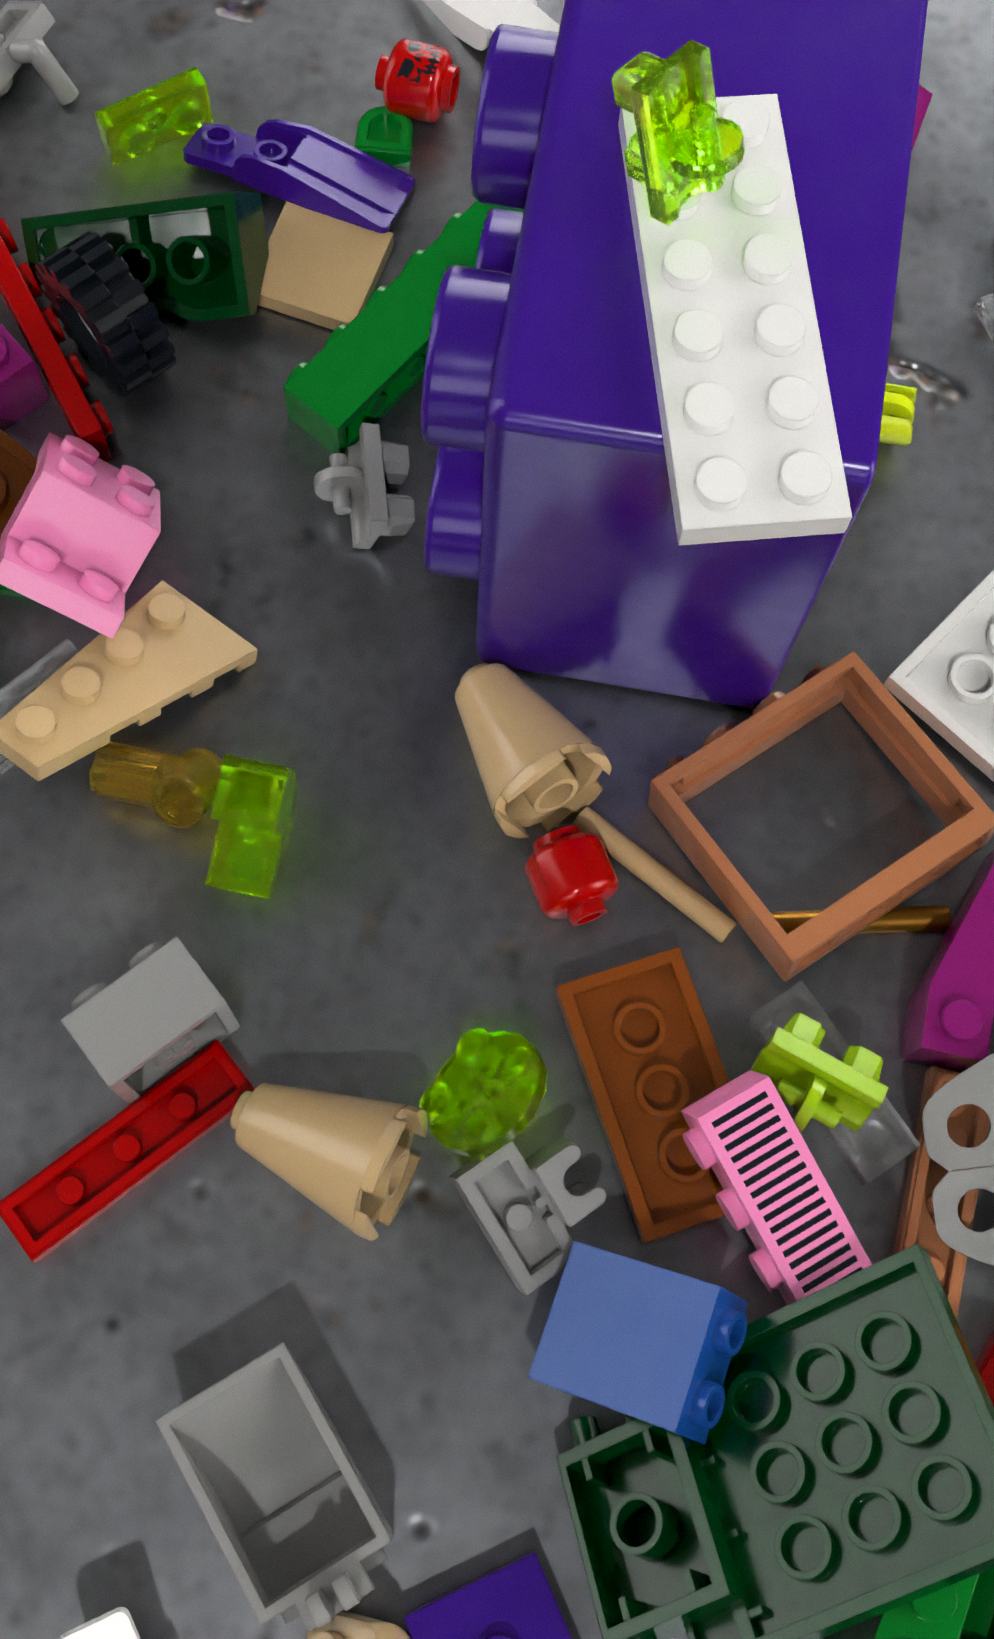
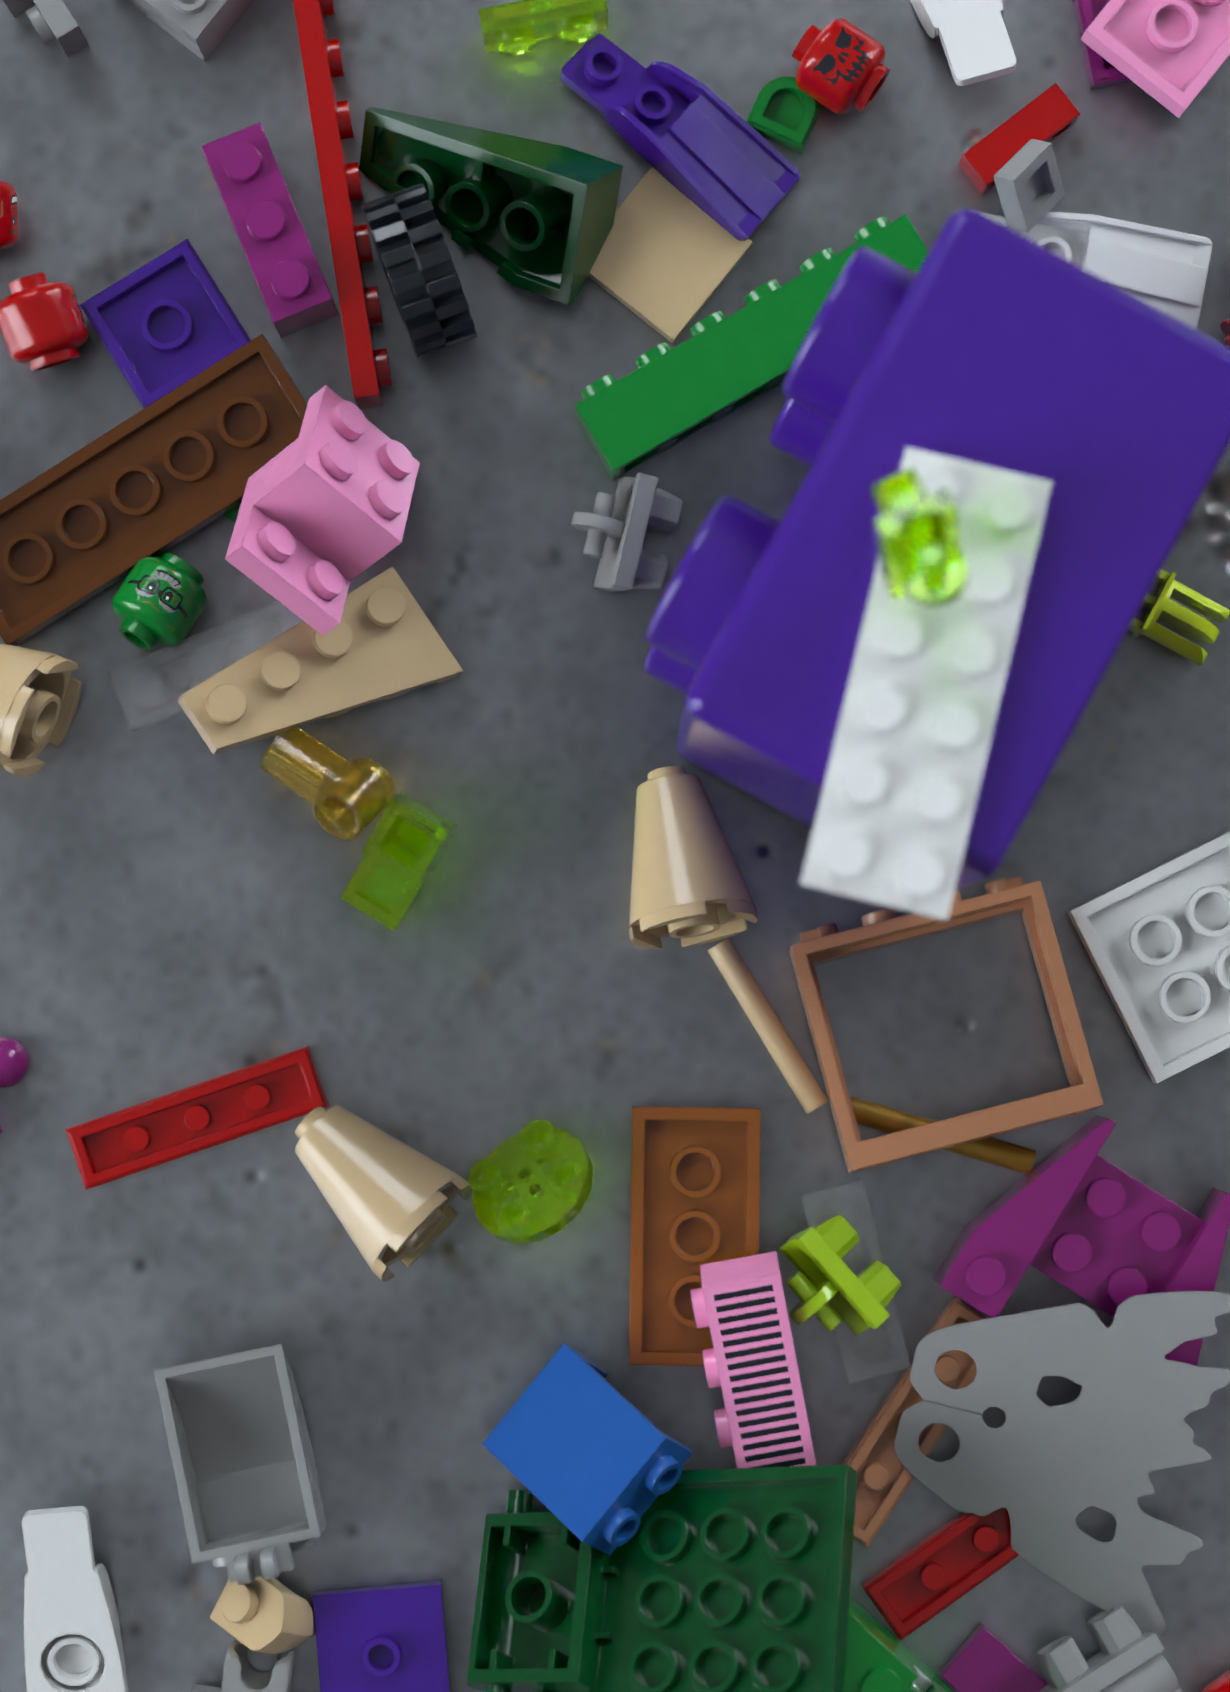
camera: 25 degrees right, 15 degrees up
light grey brick [60,936,240,1105] -> none
light grey plate [449,1138,606,1296] -> none
red head [524,825,619,926] -> none

